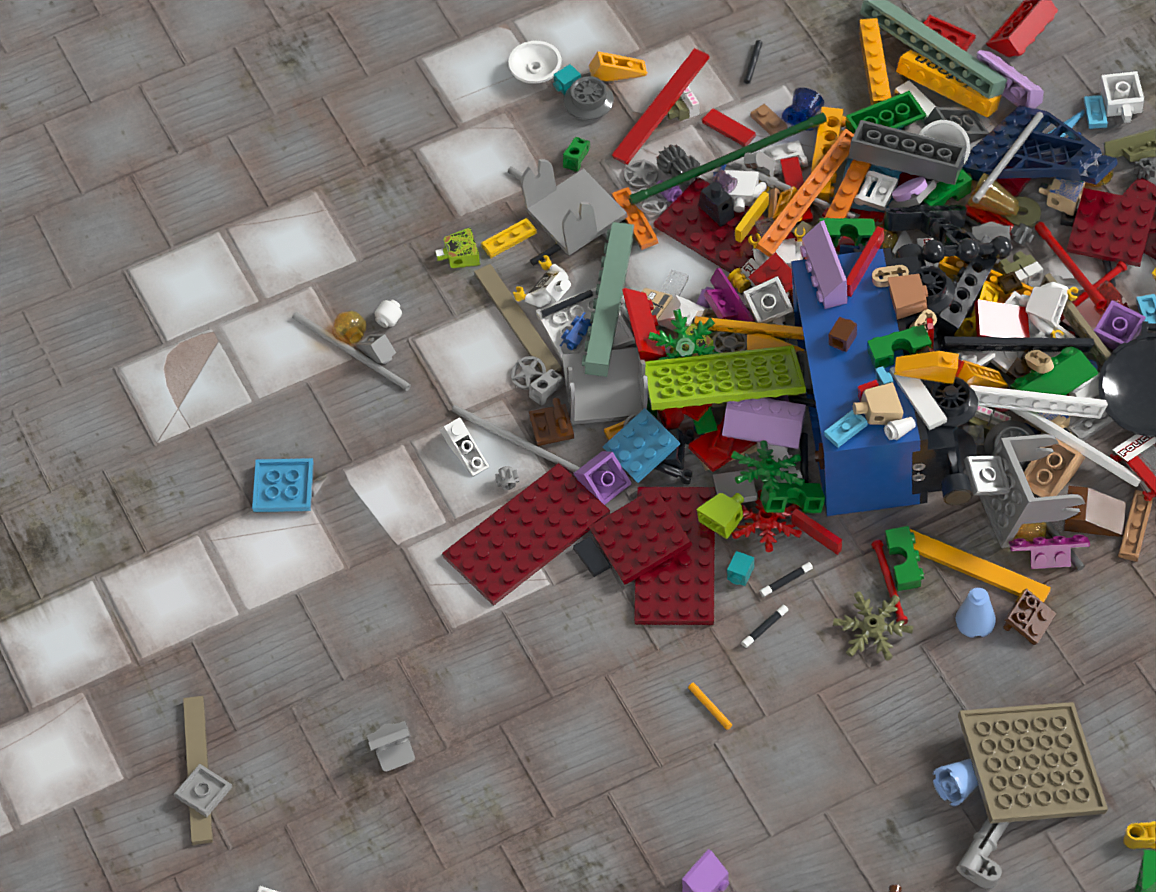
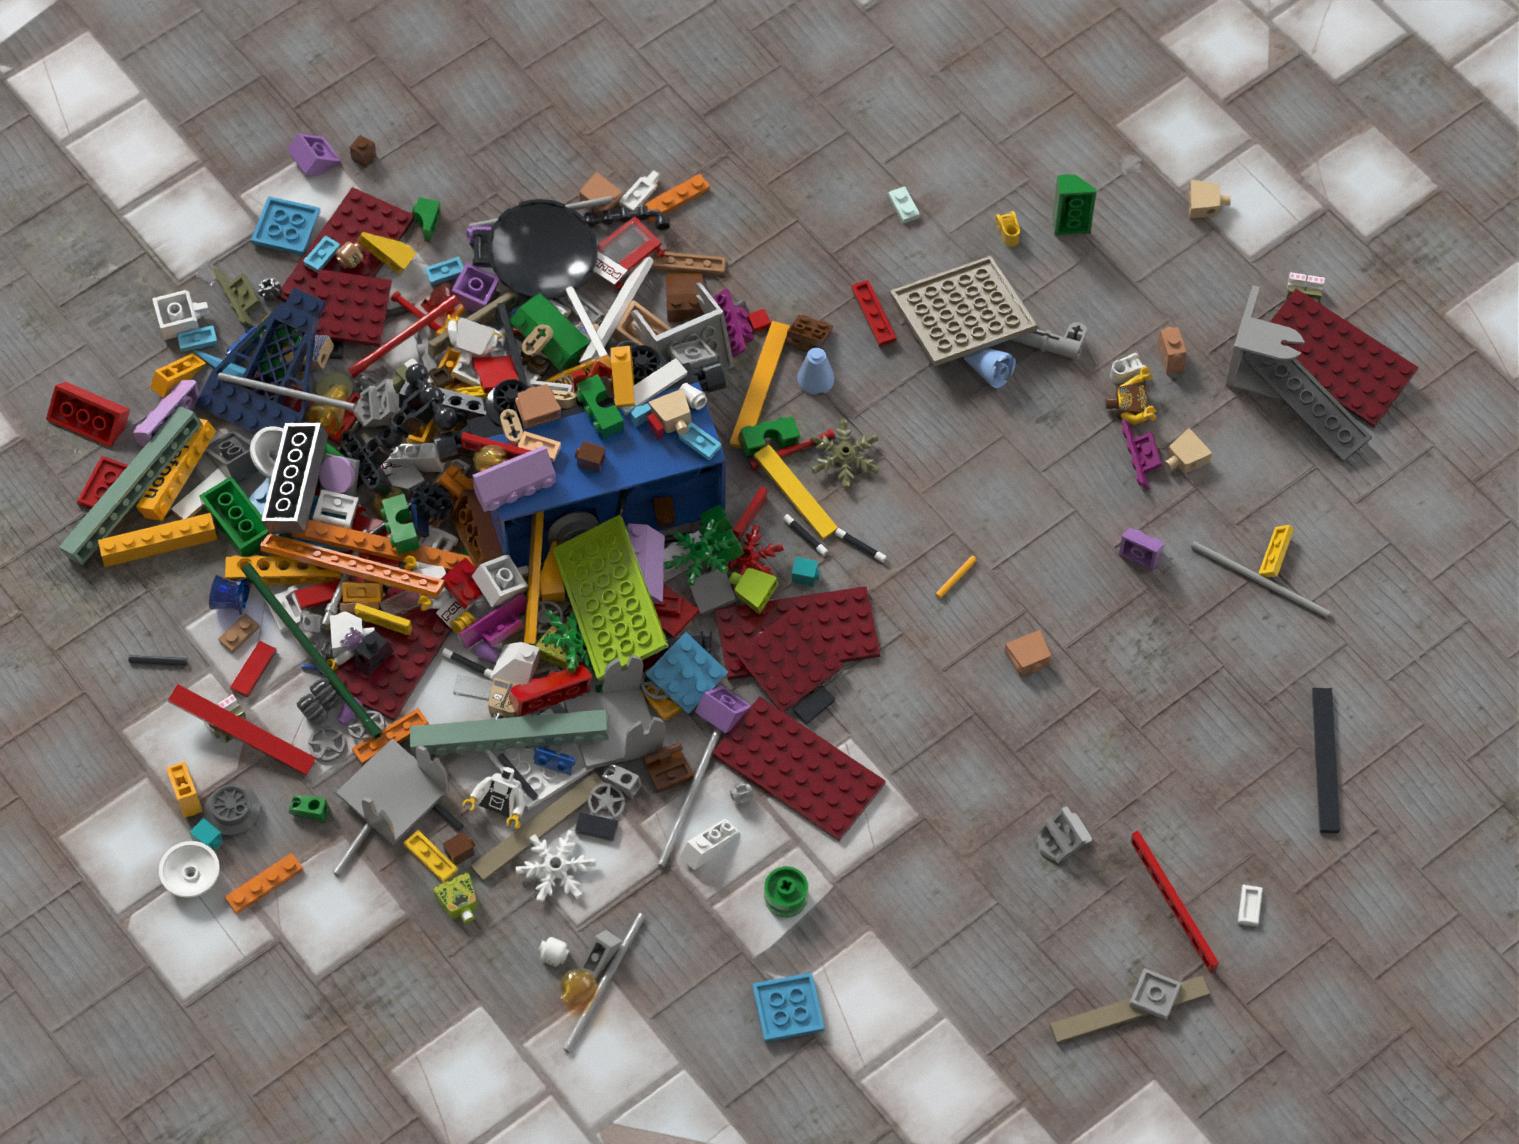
camera: 105 degrees left, 5 degrees up
none -> light orange slope [150,353,206,398]
none -> orange plate [225,853,303,915]
none -> light orange bar [435,304,466,337]
none -> black bar [442,648,493,678]
none -> reddish brown brick [443,832,475,866]
none -> clear yellow plant [473,445,509,473]
none -> white piece [516,830,596,903]
none -> light nougat plate [518,431,561,462]
none -> black tile [575,812,619,841]
none -> red tile [747,308,771,332]
none -> yellow tile [754,445,838,540]
none -> green wheel [764,866,808,918]
none -> red plate [851,280,896,347]
none -> nougat torso [1004,630,1052,676]
none -> red tile [1130,830,1219,973]

